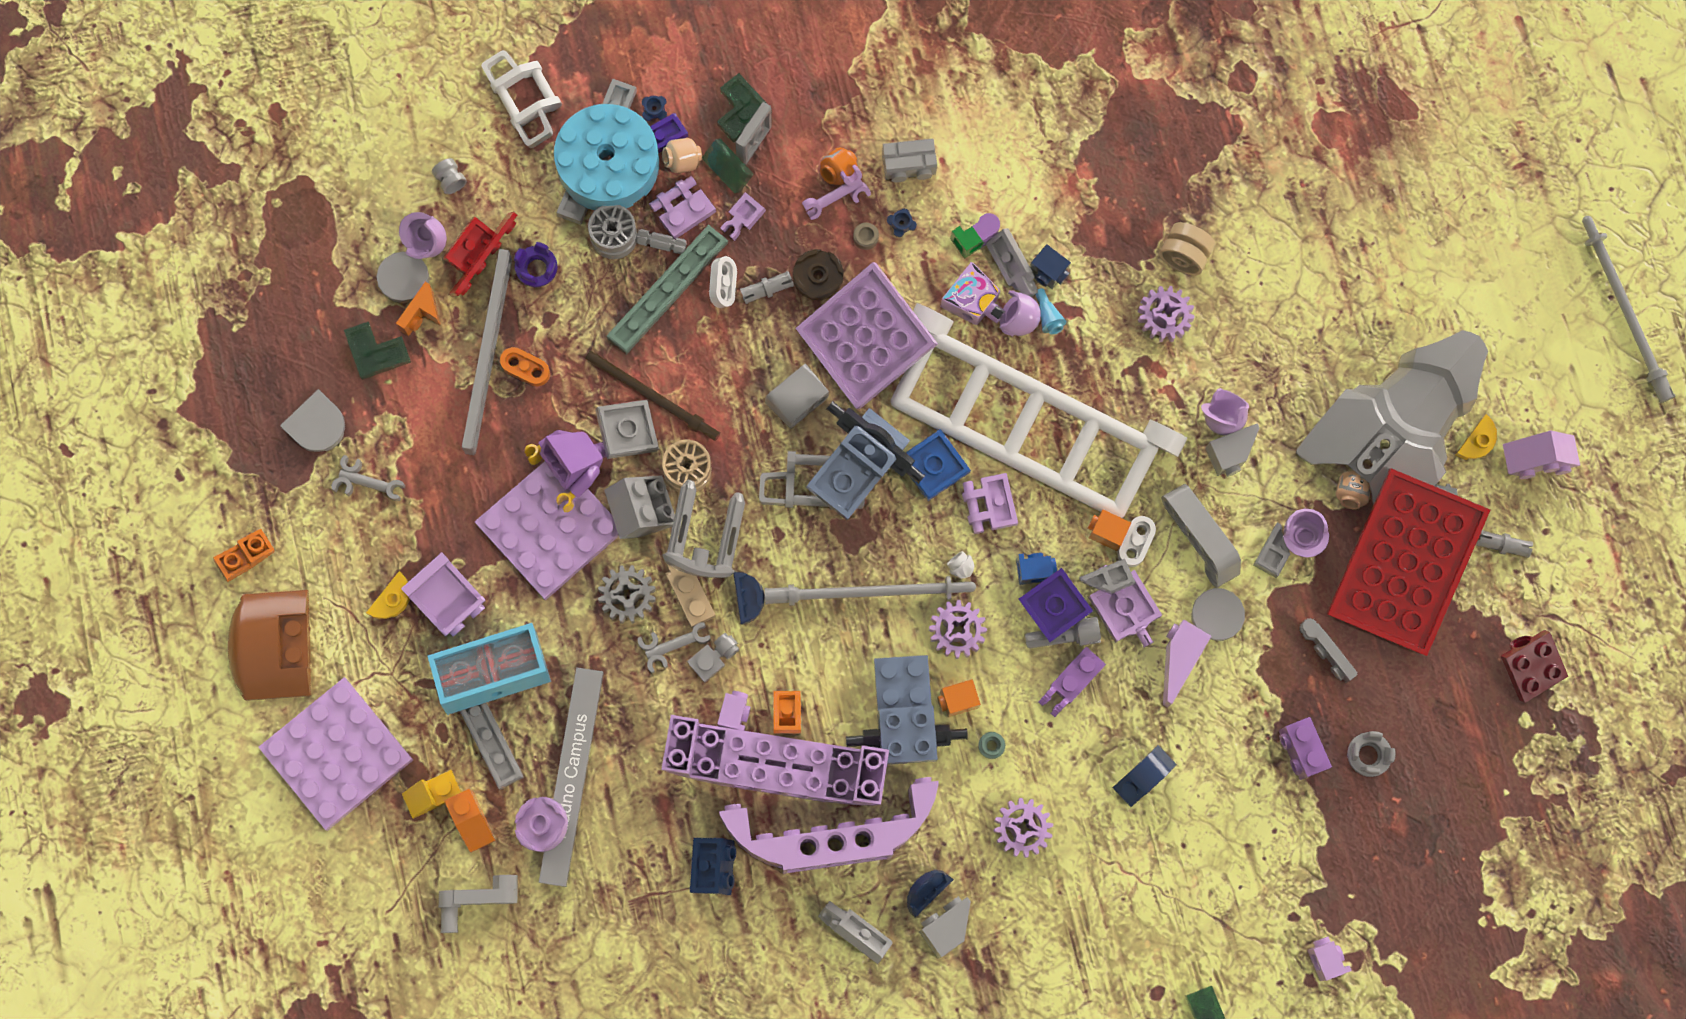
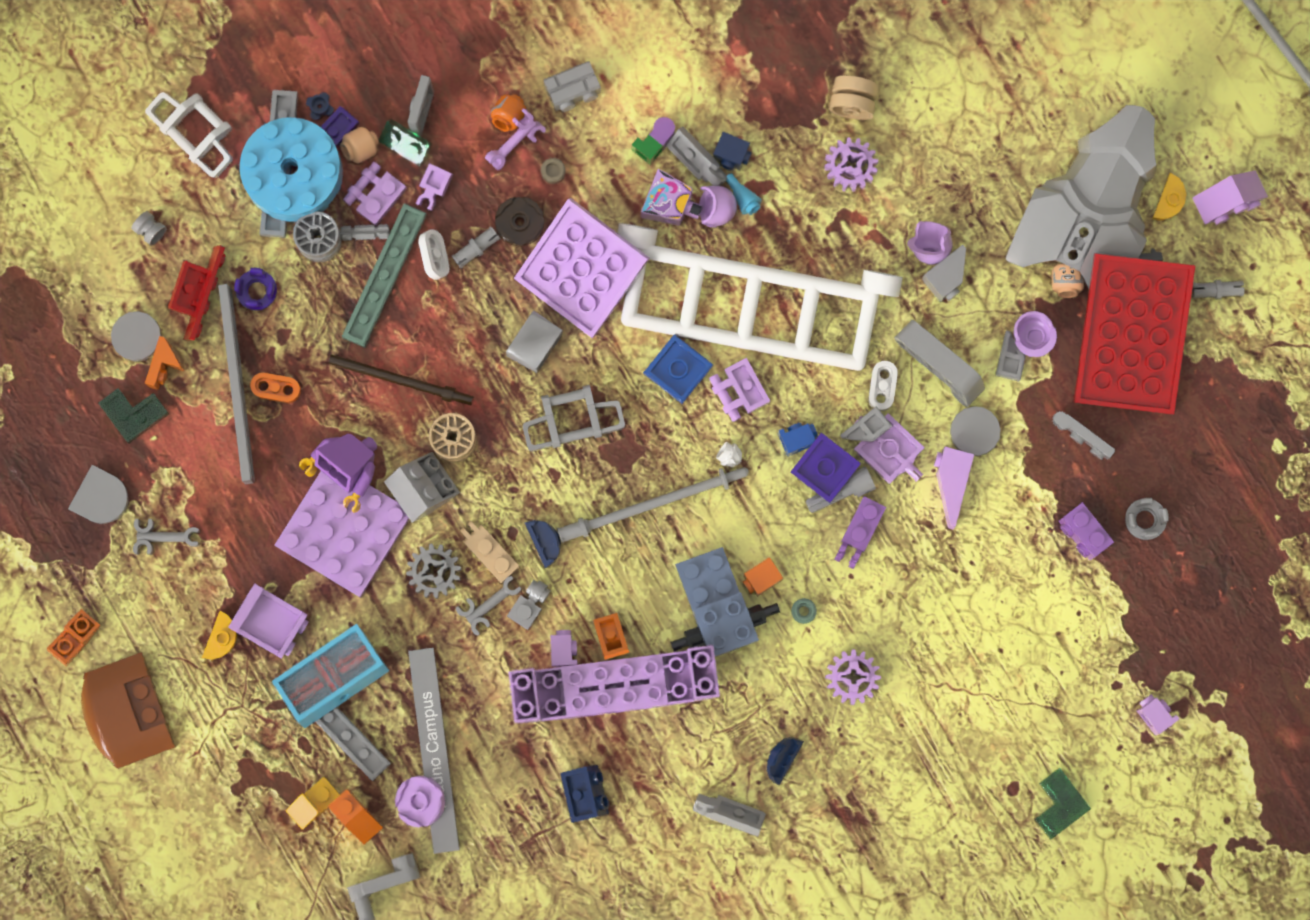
camera: 10 degrees left, 5 degrees up
lavender plate [259,677,413,831] -> none
lavender helmet [399,212,447,259] -> none
light grey plate [595,400,659,459] -> none
light grey piece [662,480,745,578] -> none
clear green plate [717,73,772,143] -> none
lavender slope [719,777,939,874] -> none
sand blue piece [806,401,925,520] -> none
dark blue plate [887,208,917,237] -> none
light grey slope [919,896,971,959] -> none
lavender gear [929,600,987,659] -> none
orange brick [1087,510,1131,551] -> none
dark blue brick [1112,745,1177,807] -> none
dark red plate [1501,630,1569,703] -> none

